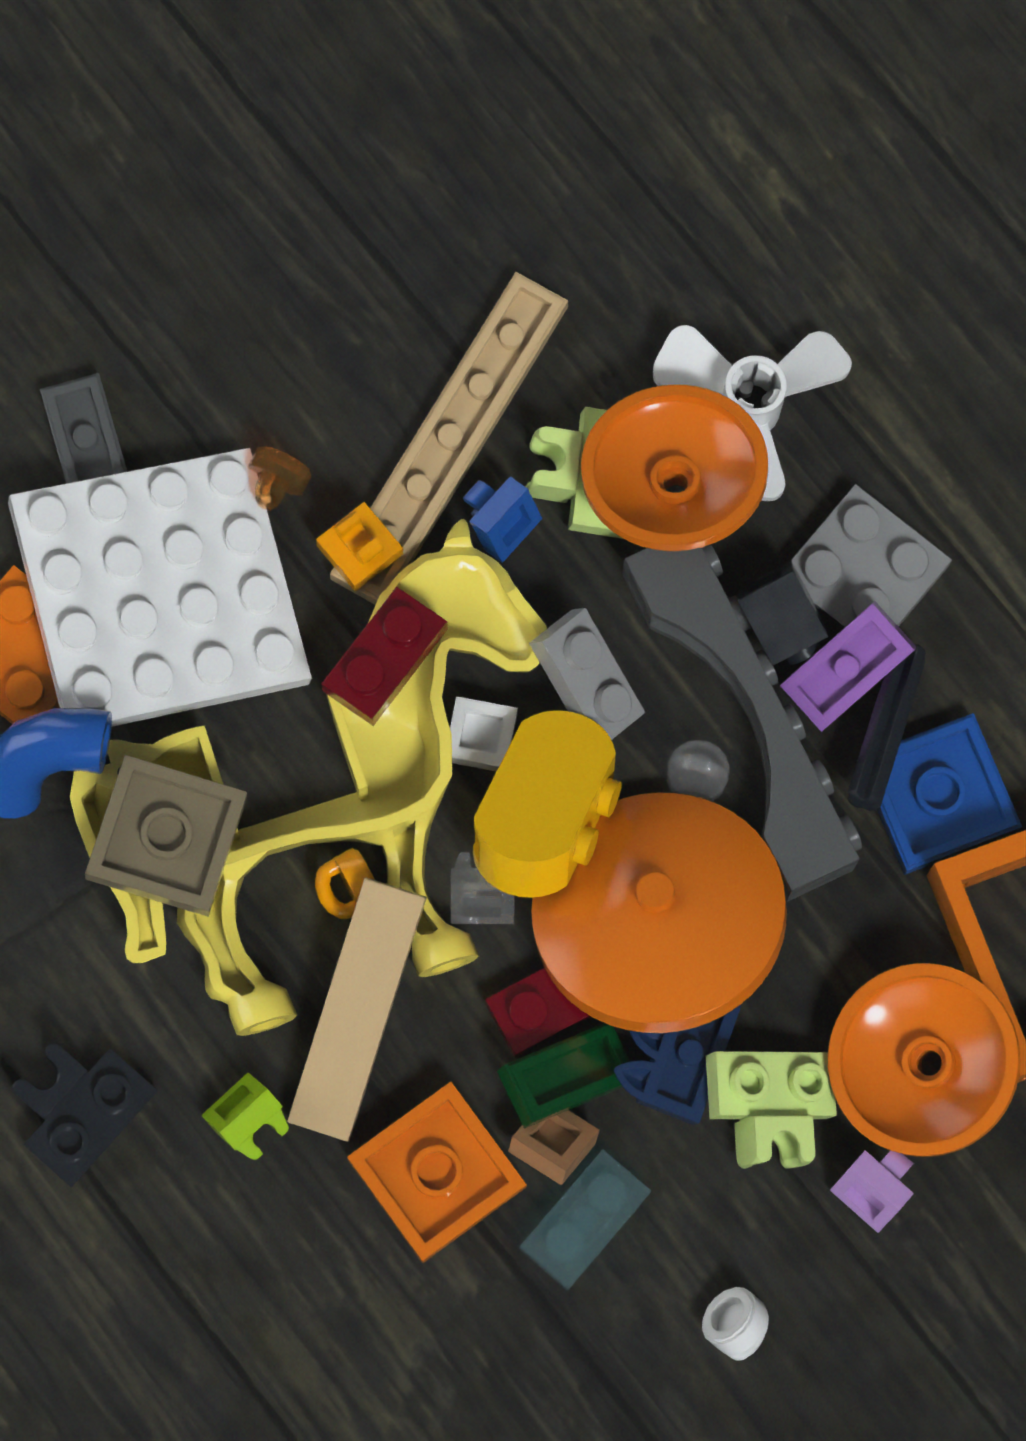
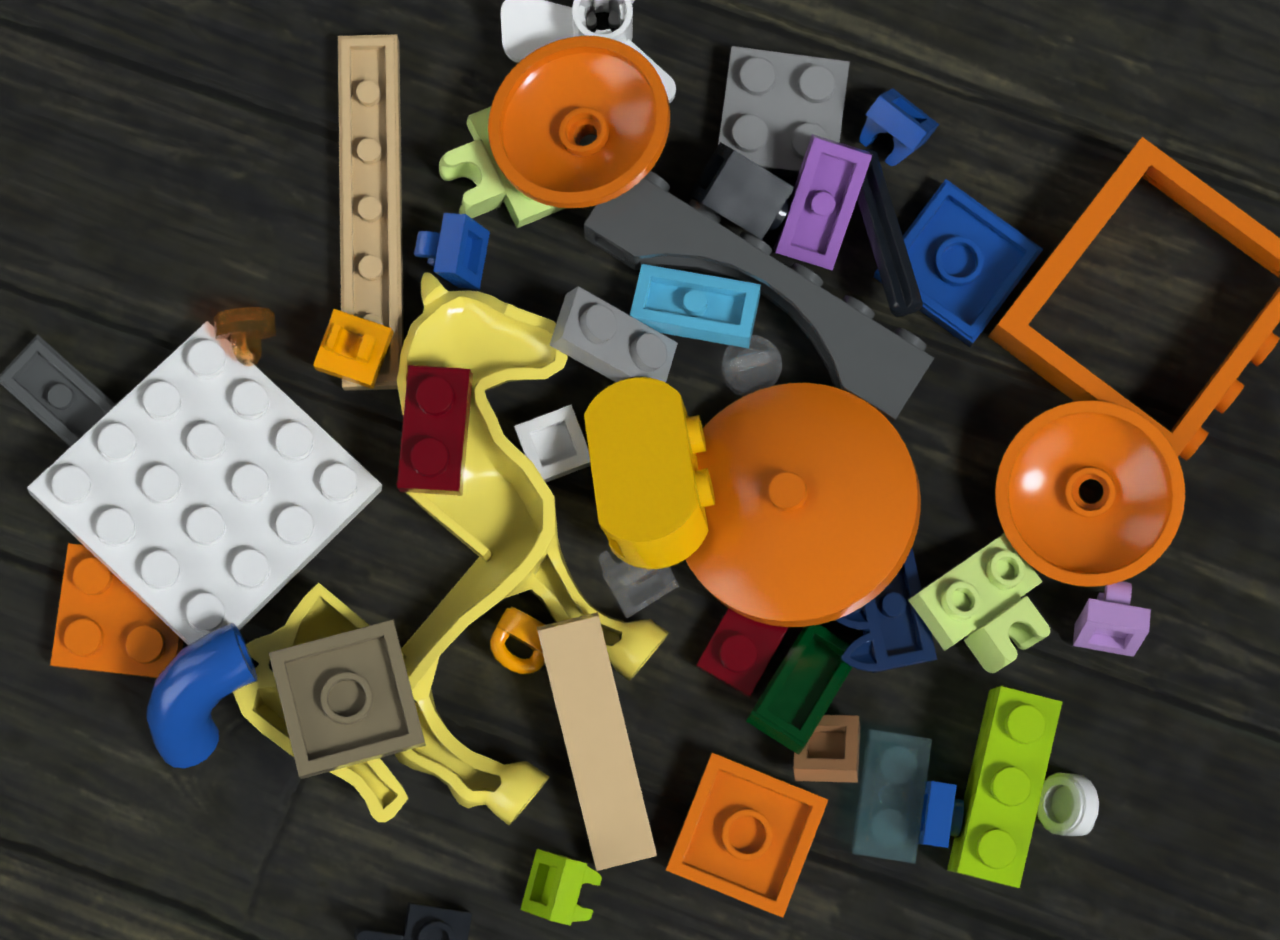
camera: 30 degrees left, 5 degrees up
none -> medium azure plate [630,264,761,349]
none -> blue tile [860,88,940,166]
none -> blue plate [915,781,964,848]
none -> lime brick [947,686,1062,888]

